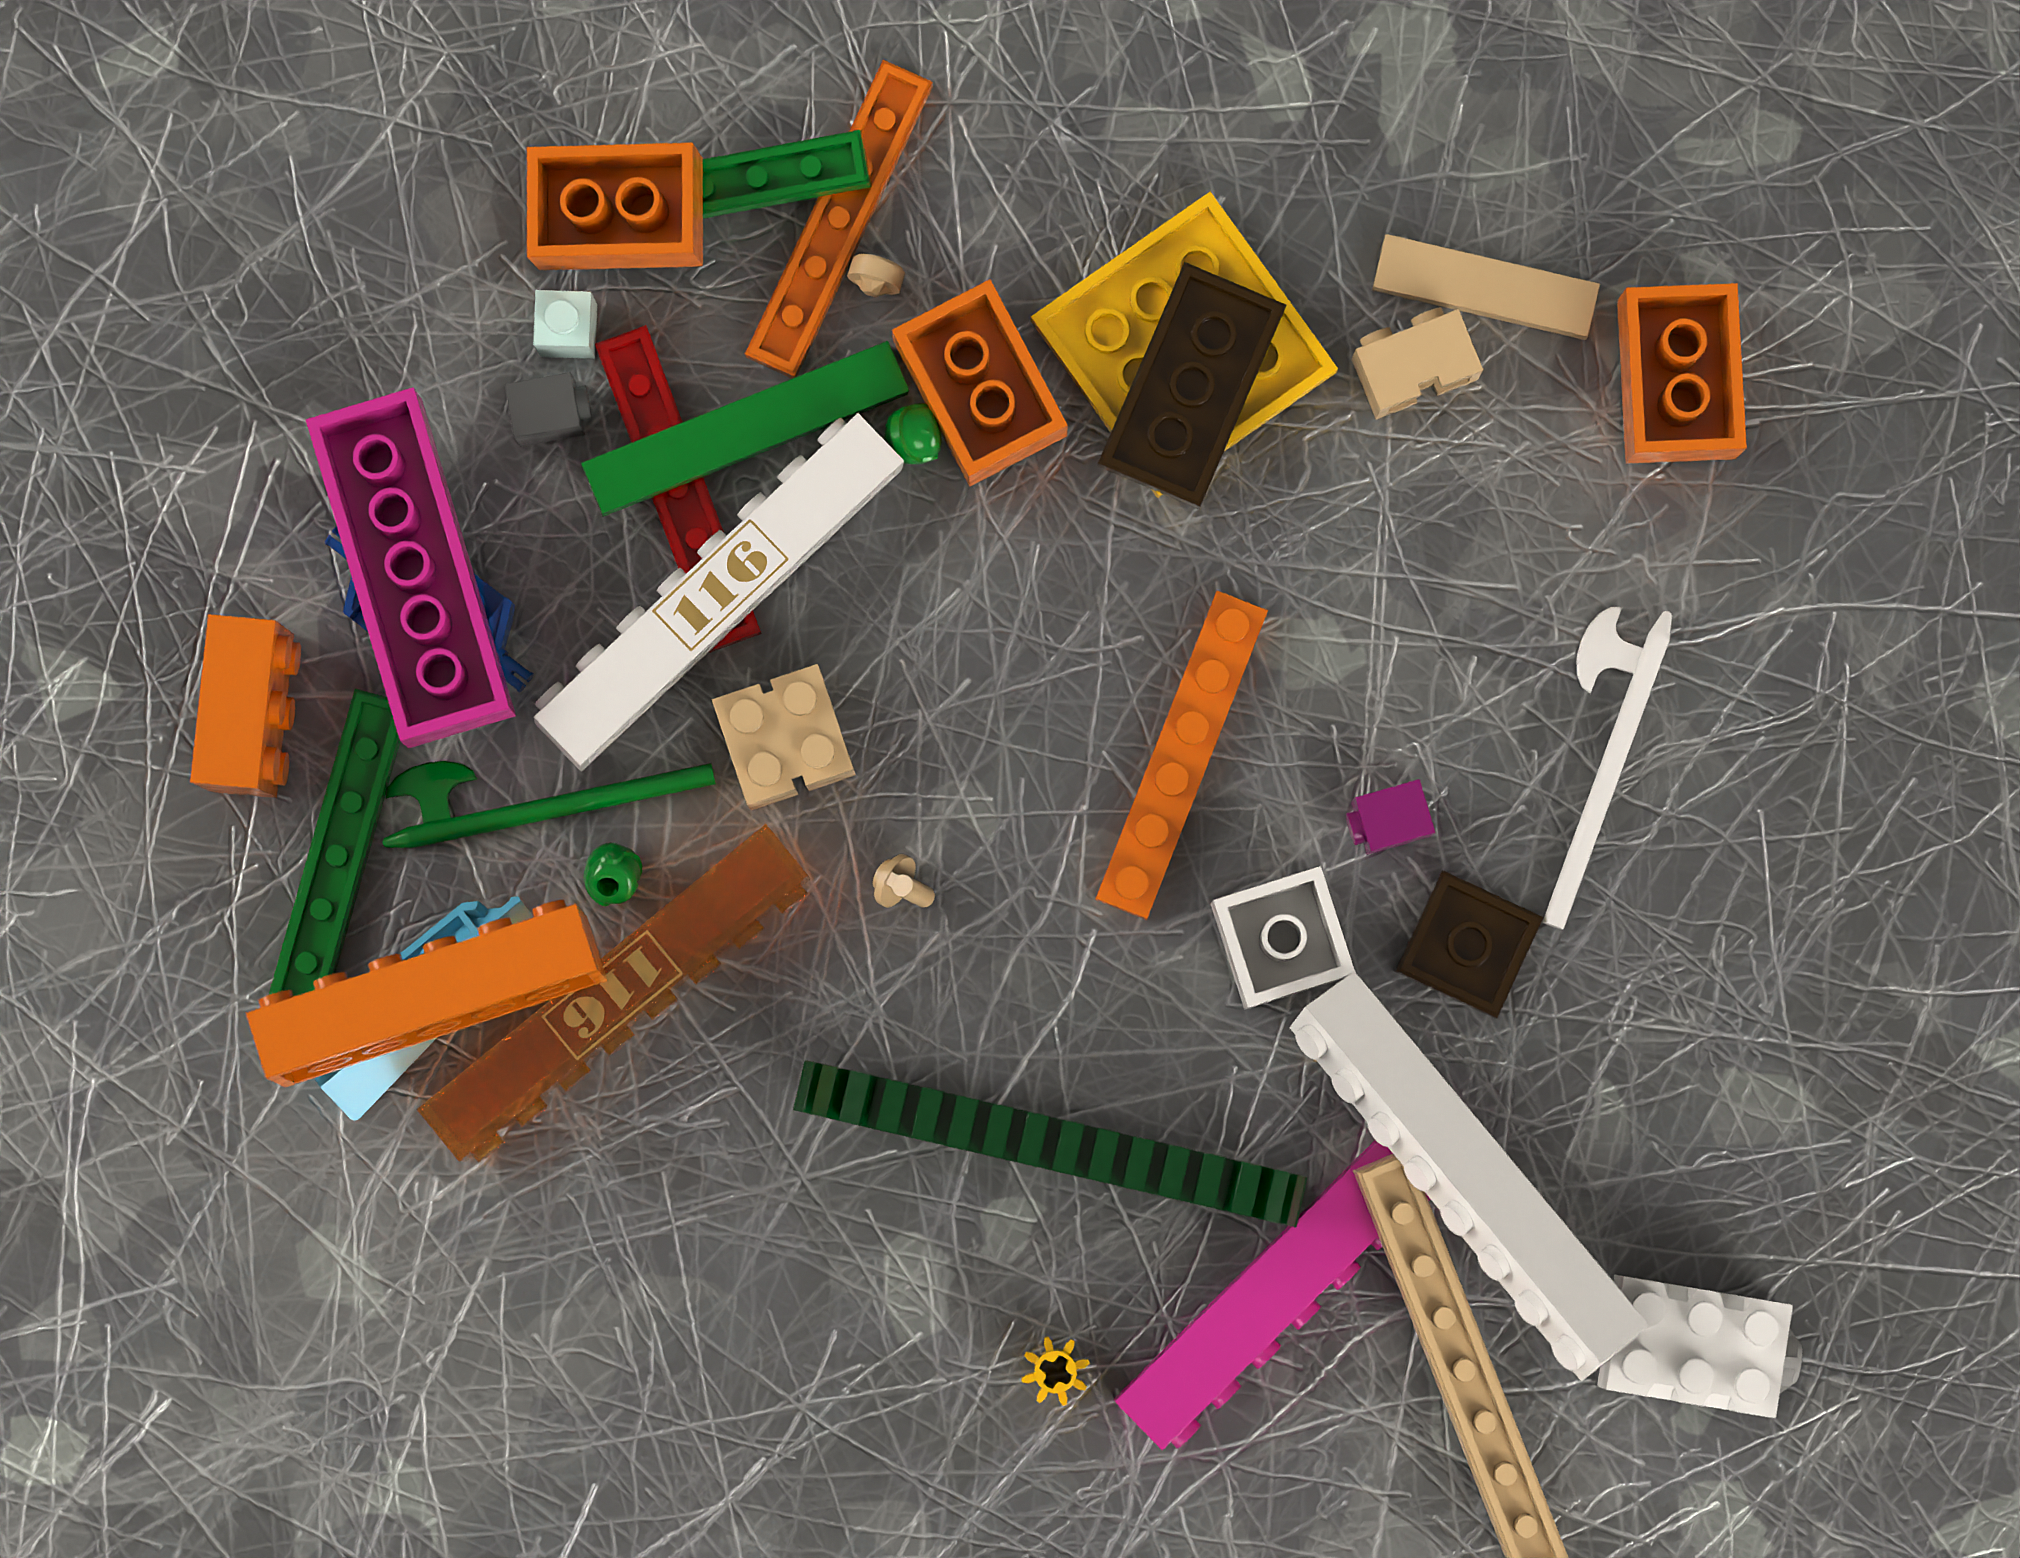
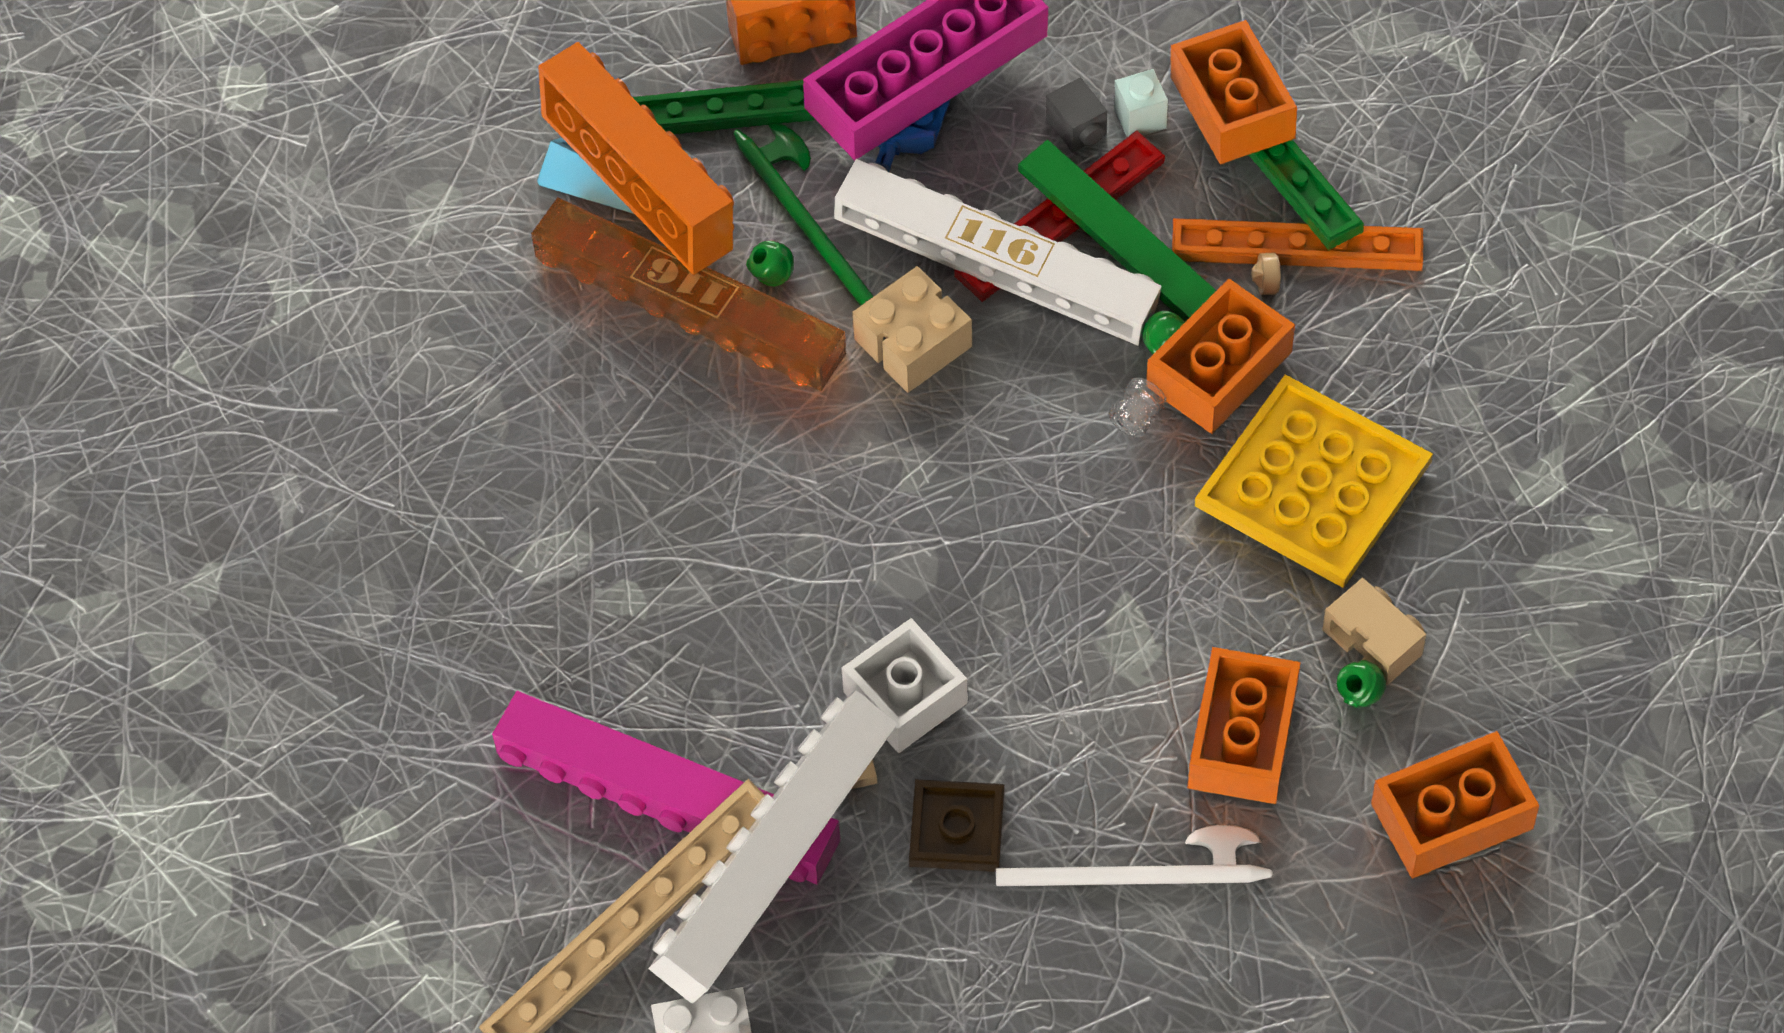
camera: 70 degrees right, 25 degrees down
dark green piece [793,1060,1308,1227] -> none
tan plate [873,854,935,908] -> none
yellow gear [1021,1336,1090,1406] -> none
orange plate [1095,590,1268,920] -> none
dark brown tile [1097,262,1286,509] -> none
magenta brick [1345,779,1436,855] -> none
tan tile [1372,234,1600,340] -> none
none -> clear wheel [1108,377,1166,438]
none -> orange brick [1187,647,1301,804]
none -> green piece [1336,660,1386,708]

